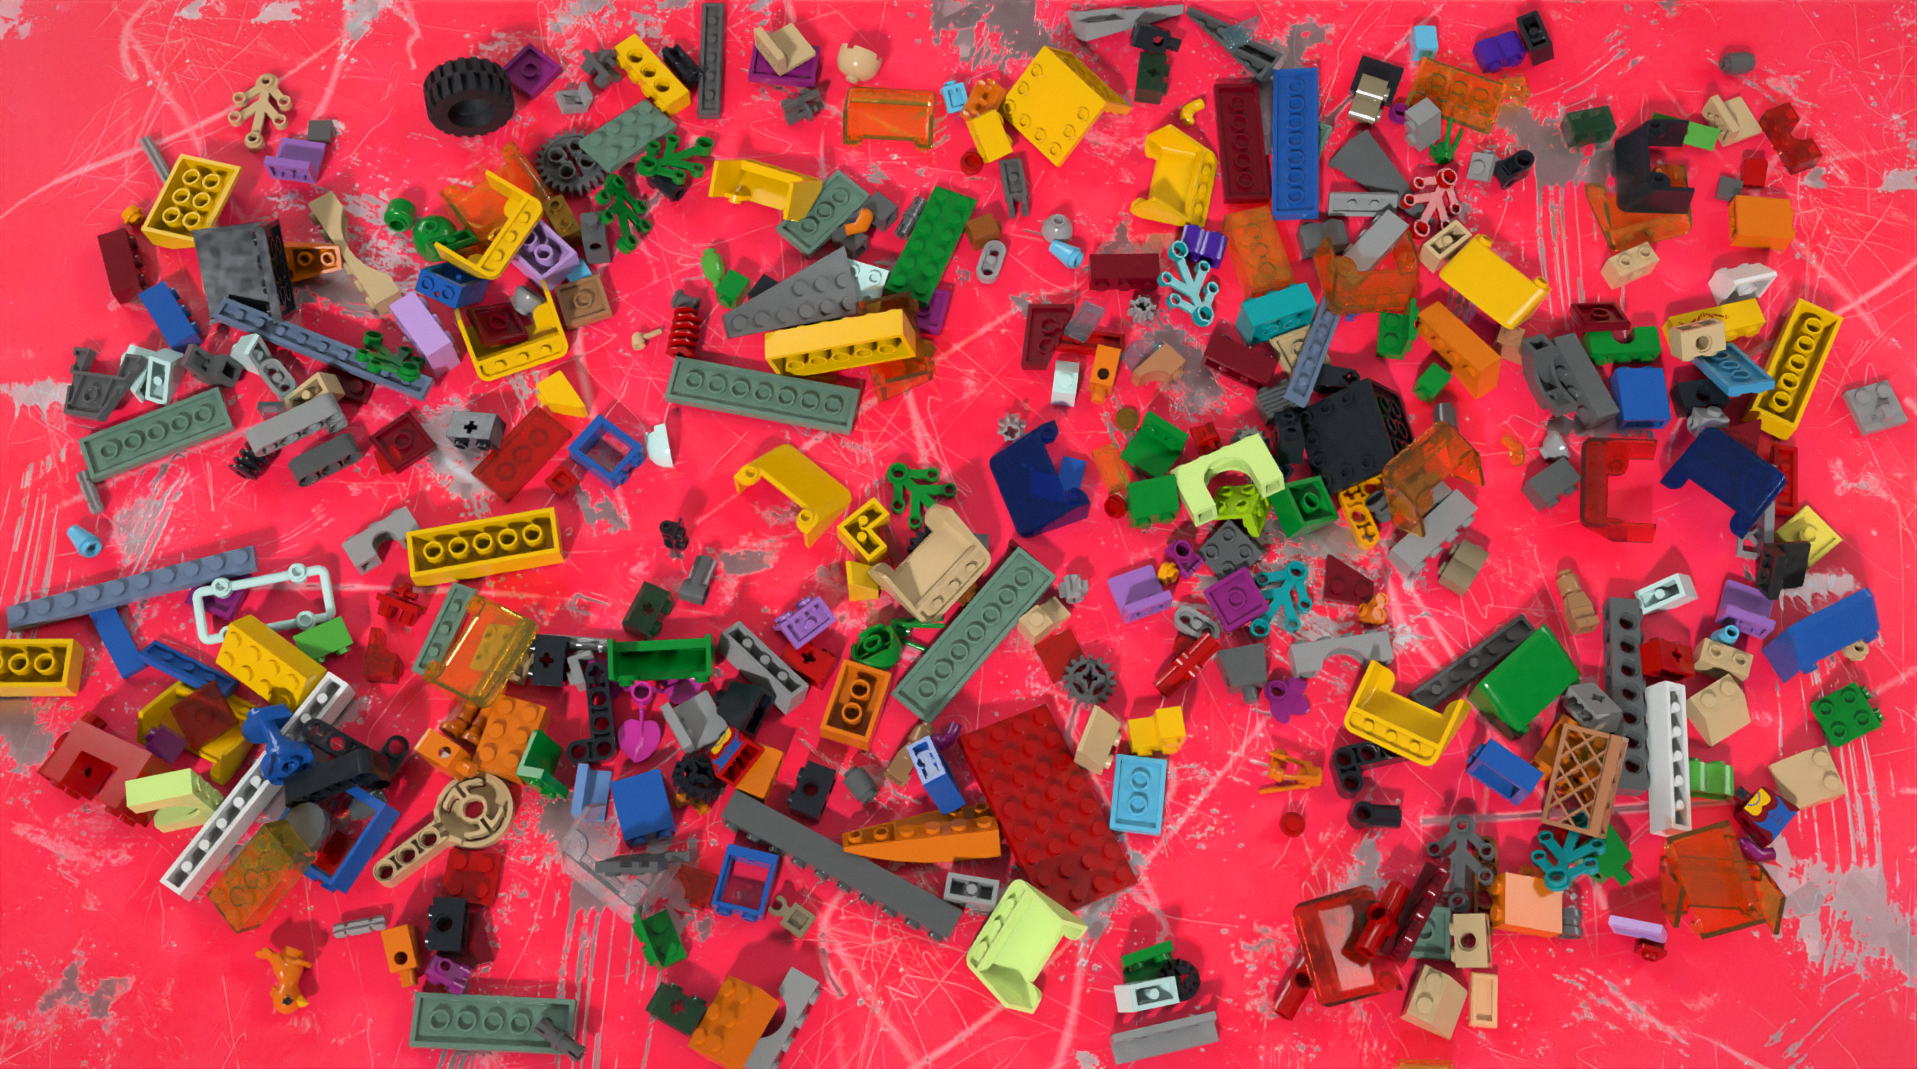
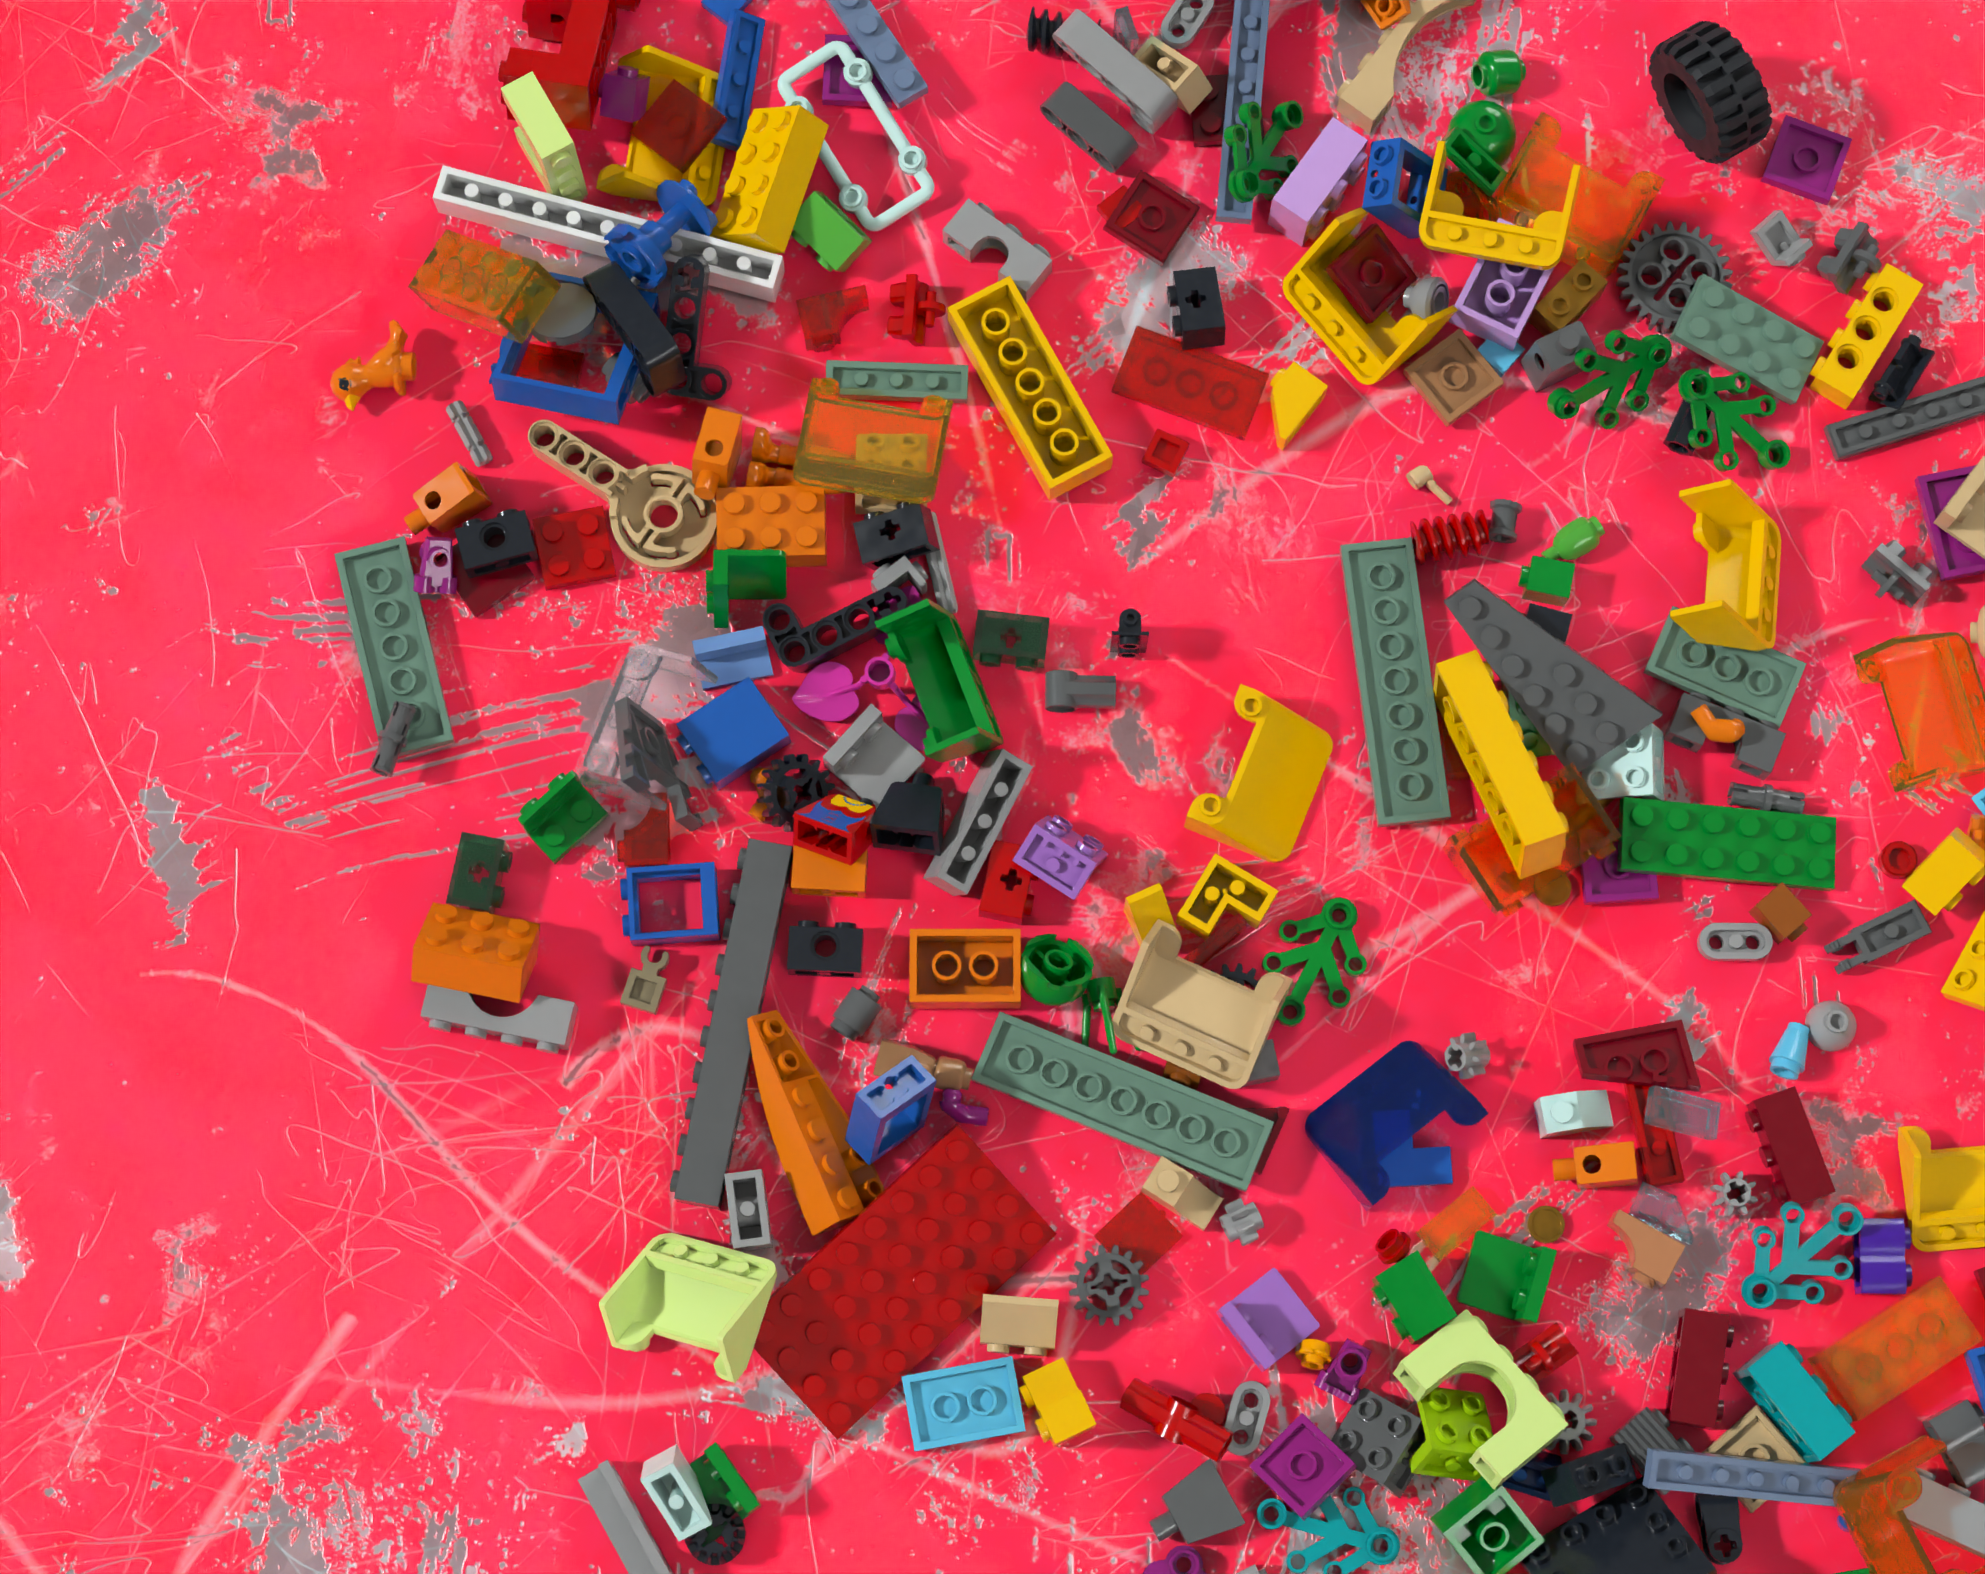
camera: 75 degrees right, 10 degrees up
blue window [567,414,646,490] -> none
light aqua brick [644,423,673,467] -> none

